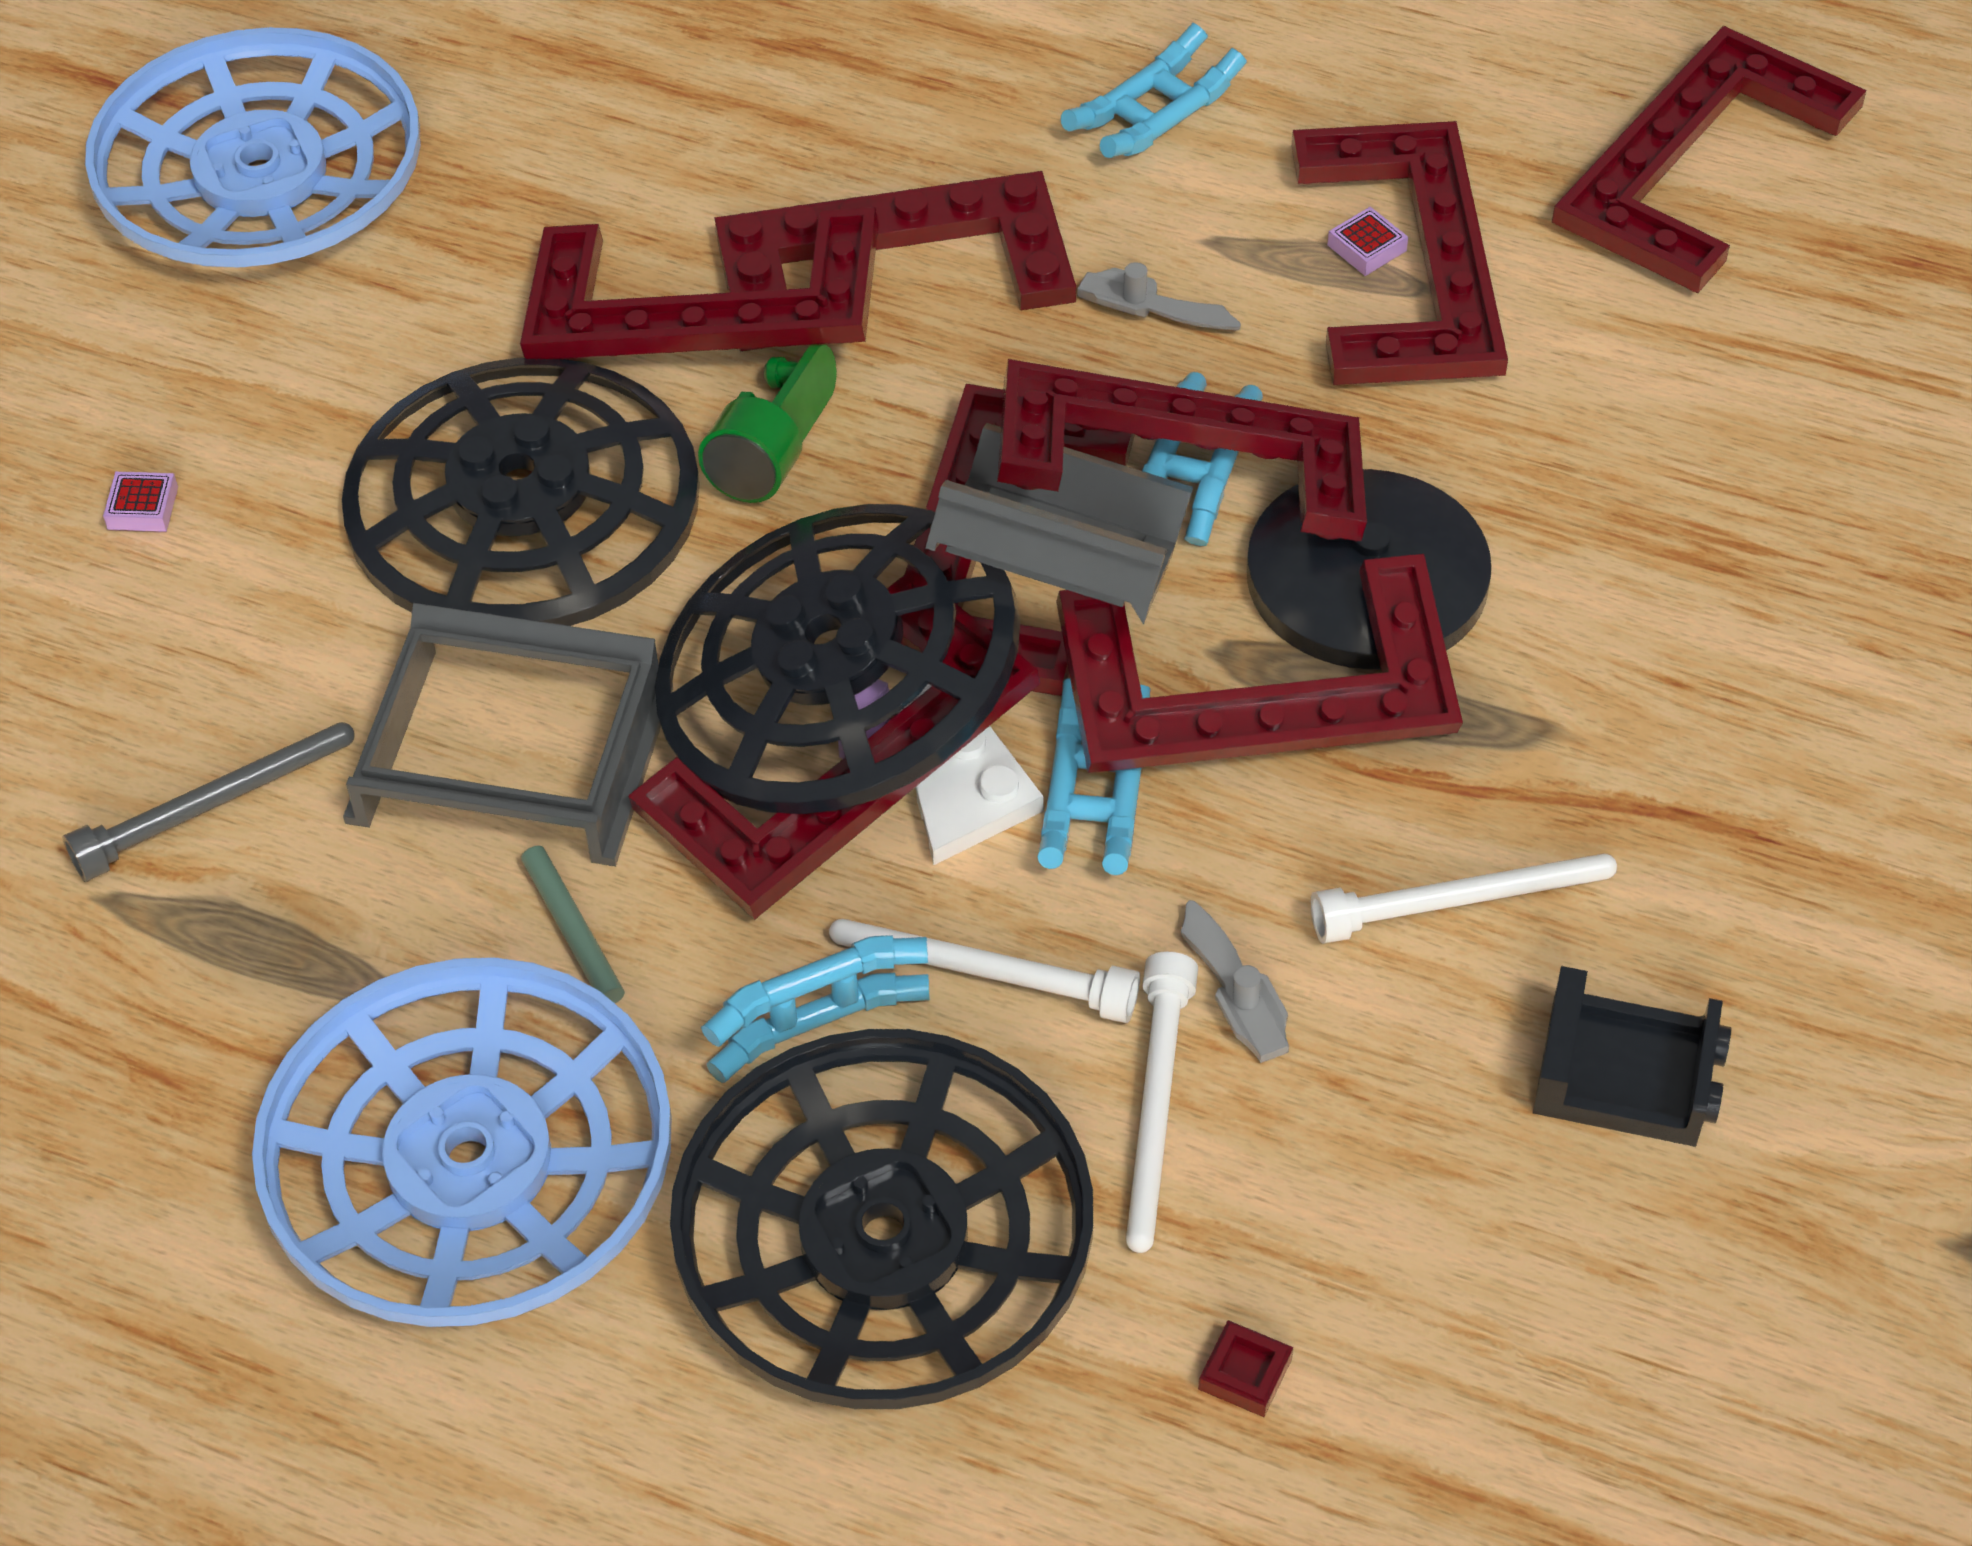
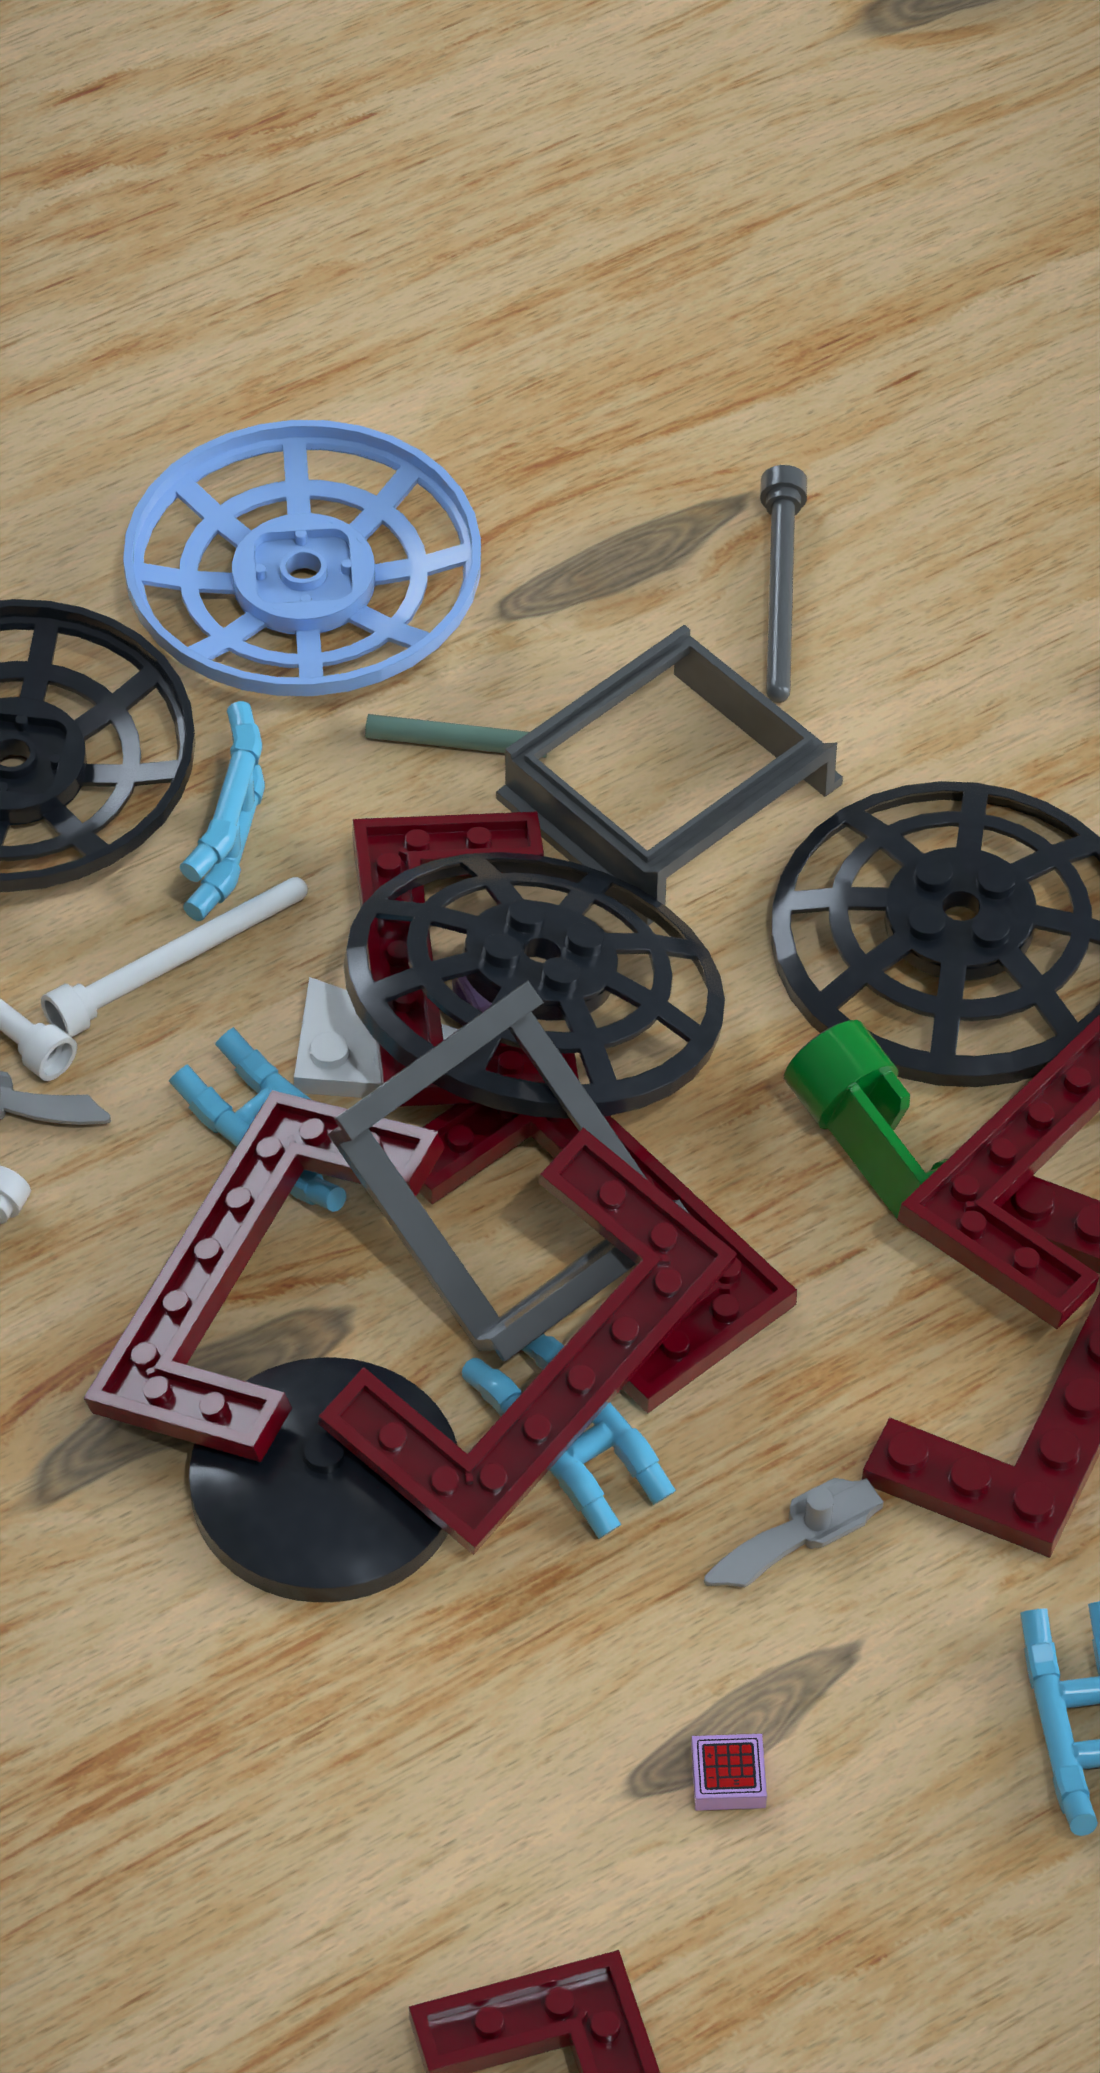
camera: 125 degrees right, 0 degrees up
dark red plate [1291,121,1508,385] -> none

